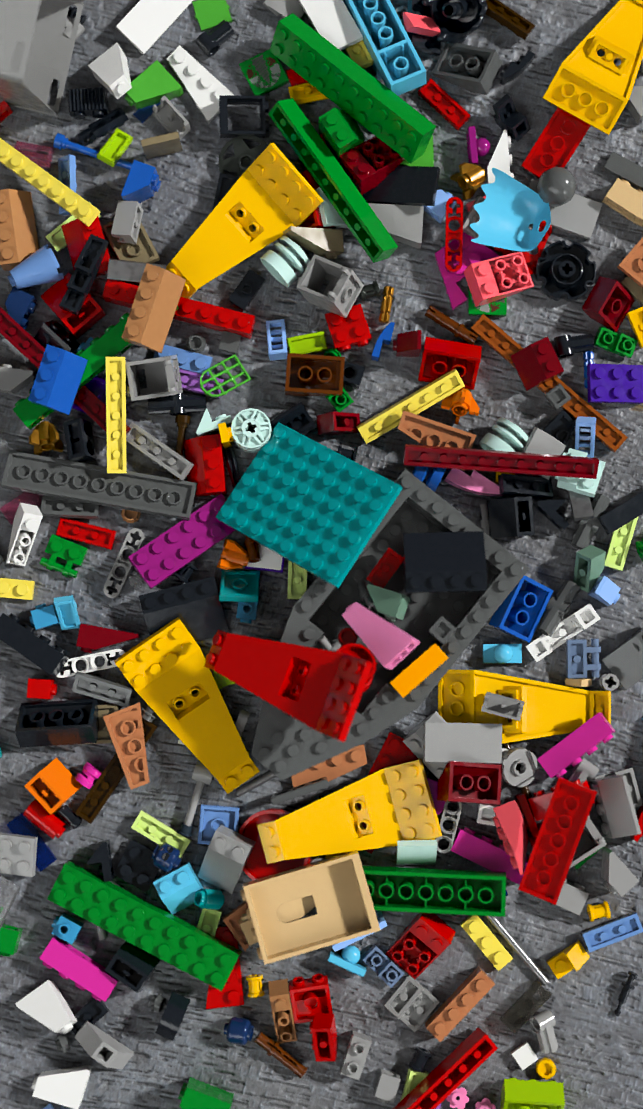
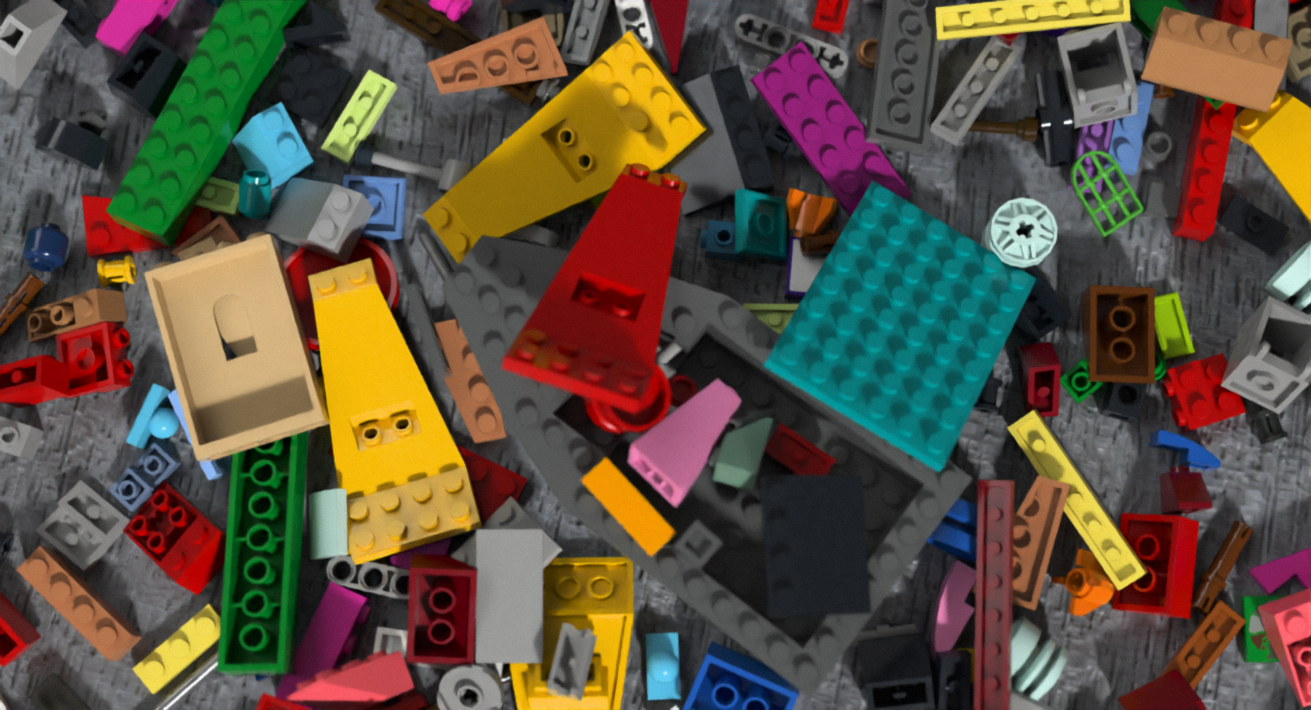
camera: 90 degrees right, 5 degrees down
dark blue head [151,843,182,872] -> none
red slope [184,434,227,497] -> none
light aqua slope [196,408,233,437] -> none
yellow plate [218,423,234,449] -> none
black axle [223,447,241,490] -> none
light blue slope [266,319,288,361] -> none
pearl gold axle [379,286,394,324] -> none

